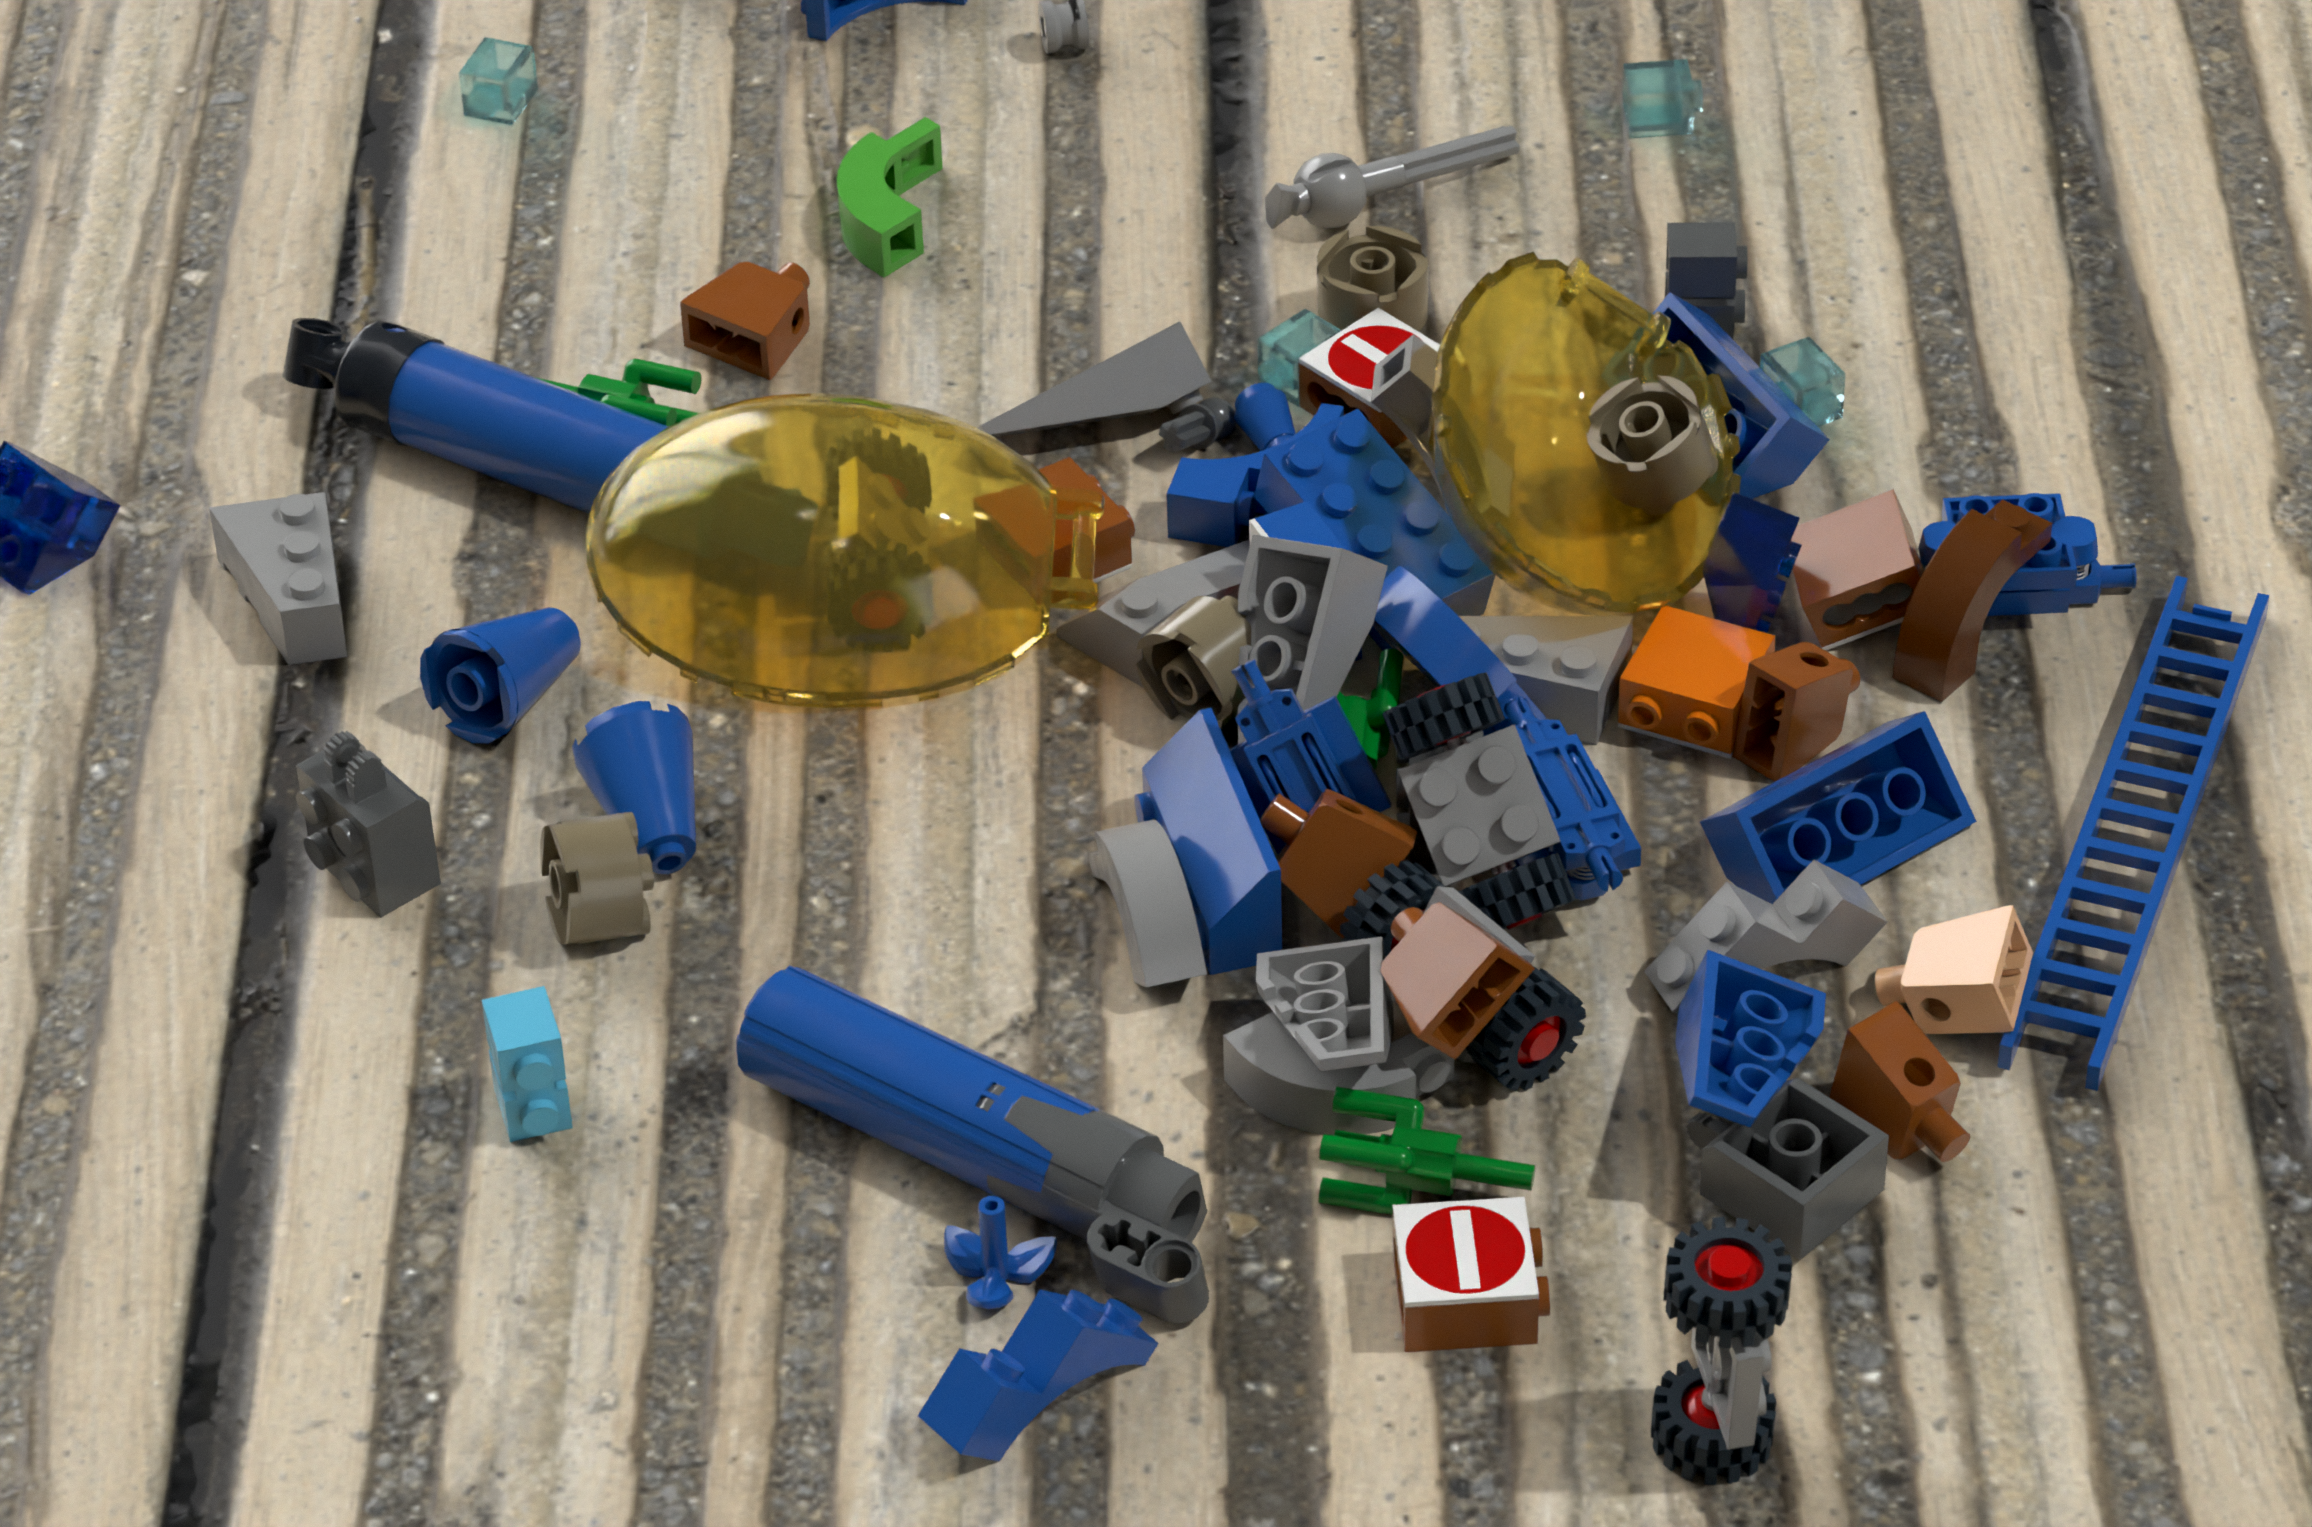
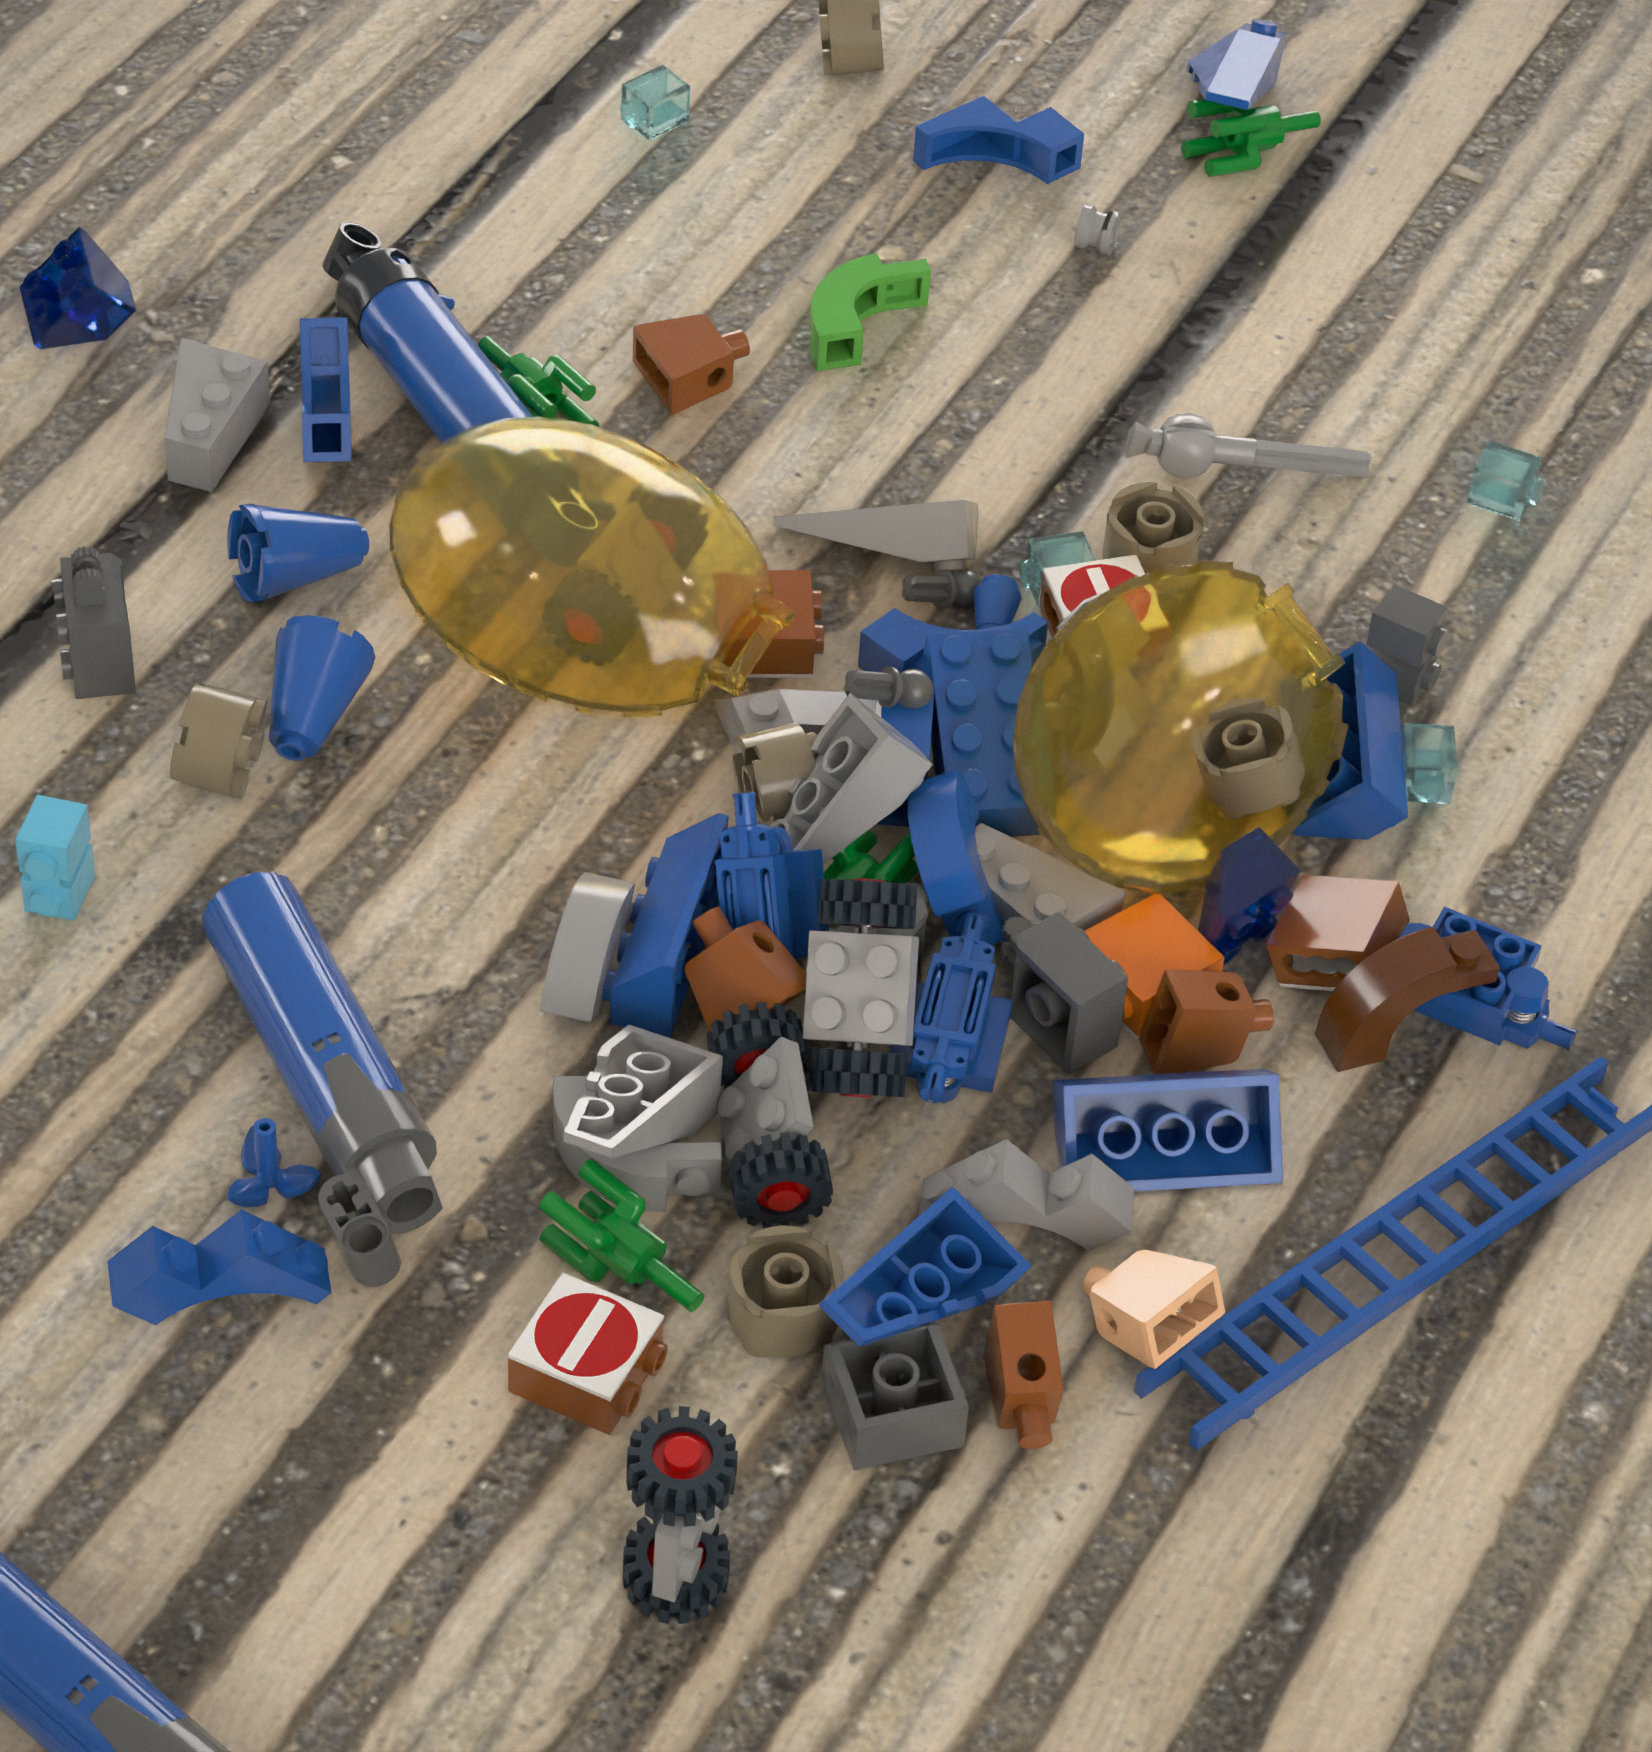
camera: 25 degrees right, 5 degrees up
torso [1380,902,1535,1060] -> none
none -> blue arch [300,317,352,462]
none -> dark tan brick [728,1225,844,1358]
none -> dark grey axle [844,666,933,708]
none -> dark grey hinge [1000,912,1128,1075]

